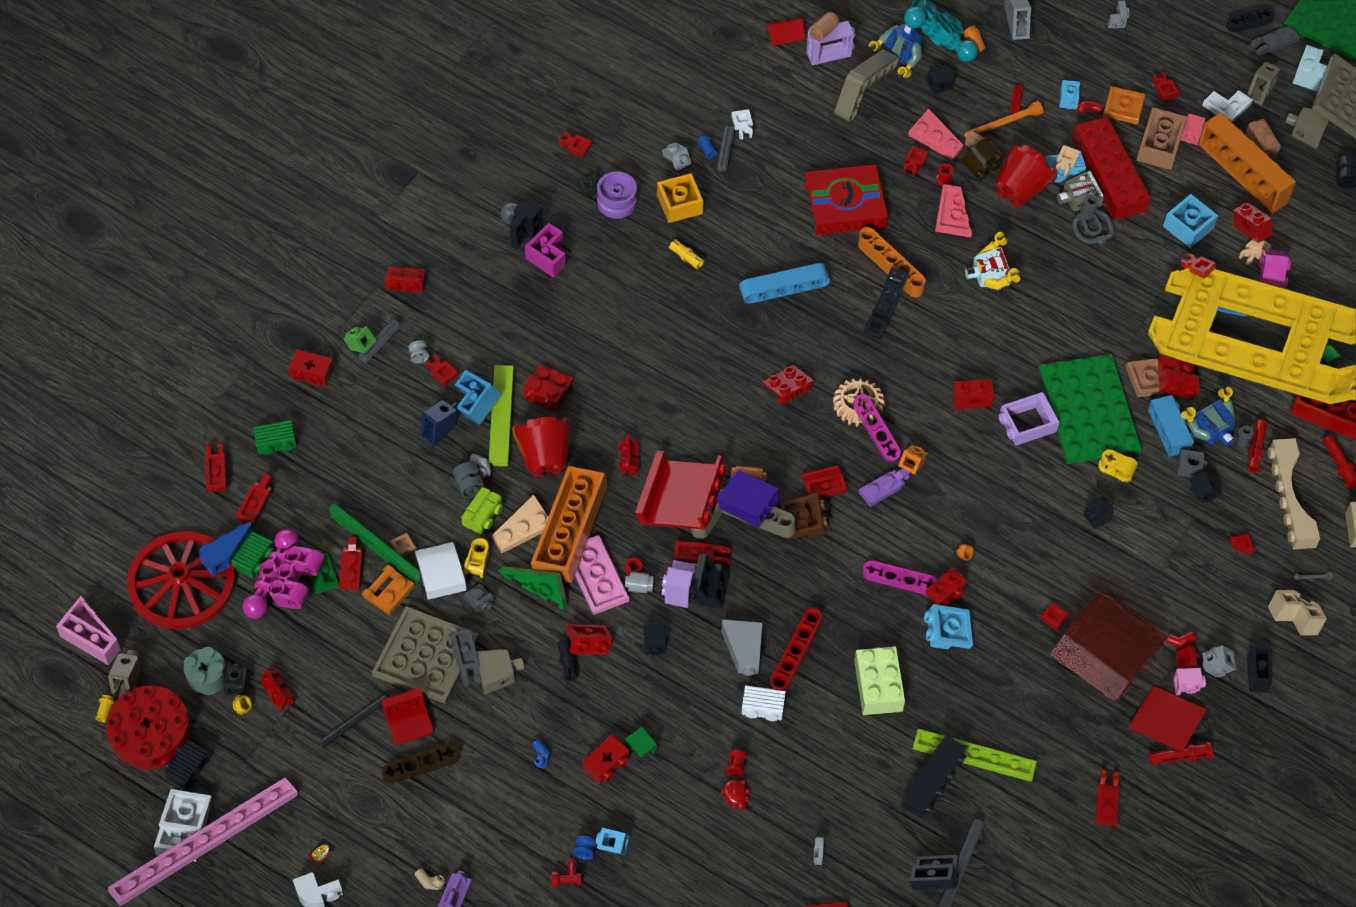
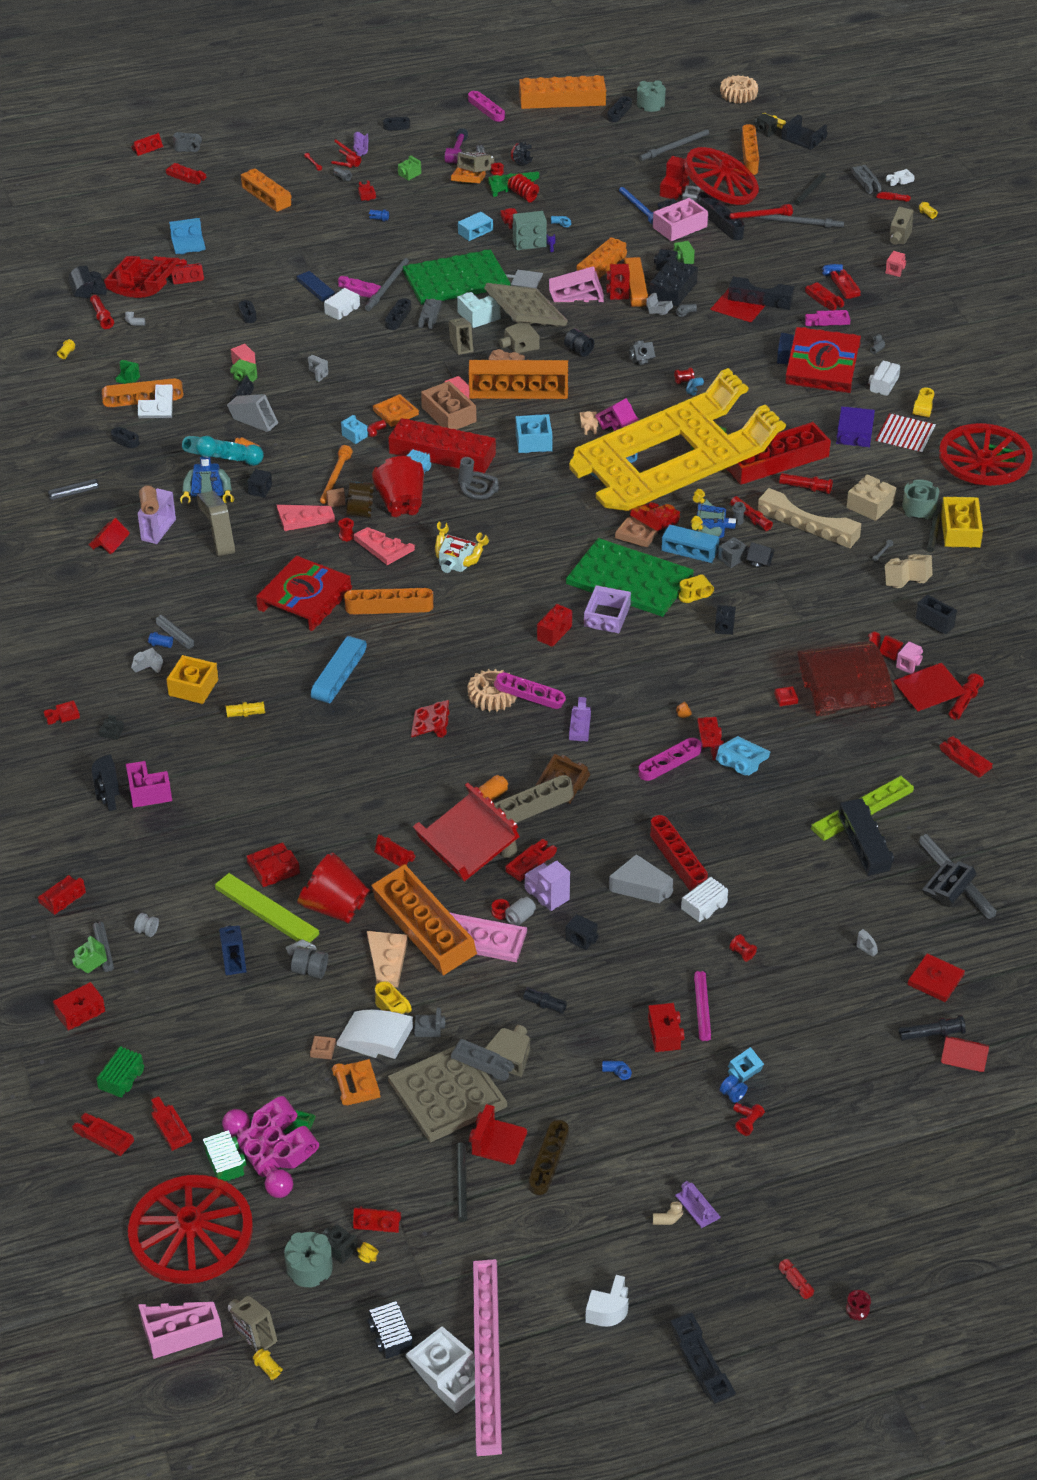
camera: 50 degrees left, 15 degrees down
red brick [106,685,191,770] -> none
blue slope [199,522,251,576] -> none
sticker [307,839,335,866] -> none
green tile [329,504,421,585] -> none
red hinge [339,537,362,590] -> none
red plate [425,354,458,387] -> none
dark azure brick [455,370,501,425] -> none
lime brick [461,487,503,534] -> none
green wing [498,566,568,610] -> none
dark grey piece [500,202,519,225] -> none
red bracket [566,624,612,655] -> none
medium lavender wheel [597,172,637,219] -> none
green panel [626,727,657,757] -> none
black brick [692,554,729,608] -> none
dark purple brick [717,470,780,528] -> none
red piece [720,779,750,809] -> none
white plate [731,109,753,139] -> none
red plate [802,466,847,499] -> none
yellowish green brick [854,647,905,715] -> none
black slope [863,267,909,340] -> none
orange brick [898,445,928,474] -> none
red plate [903,146,929,177] -> none
red axle [1010,85,1023,115] -> none
light nougat plate [1055,145,1080,177] -> none
torso [1057,171,1104,211] -> none
red plate [1152,71,1179,101] -> none
red plate [1181,254,1216,279] -> none
white plate [1202,90,1253,123] -> none
light grey brick [1203,645,1237,677] -> none
red tile [1229,534,1255,554] -> none
red brick [1233,202,1272,243] -> none
none -> dark pink axle [694,971,711,1041]

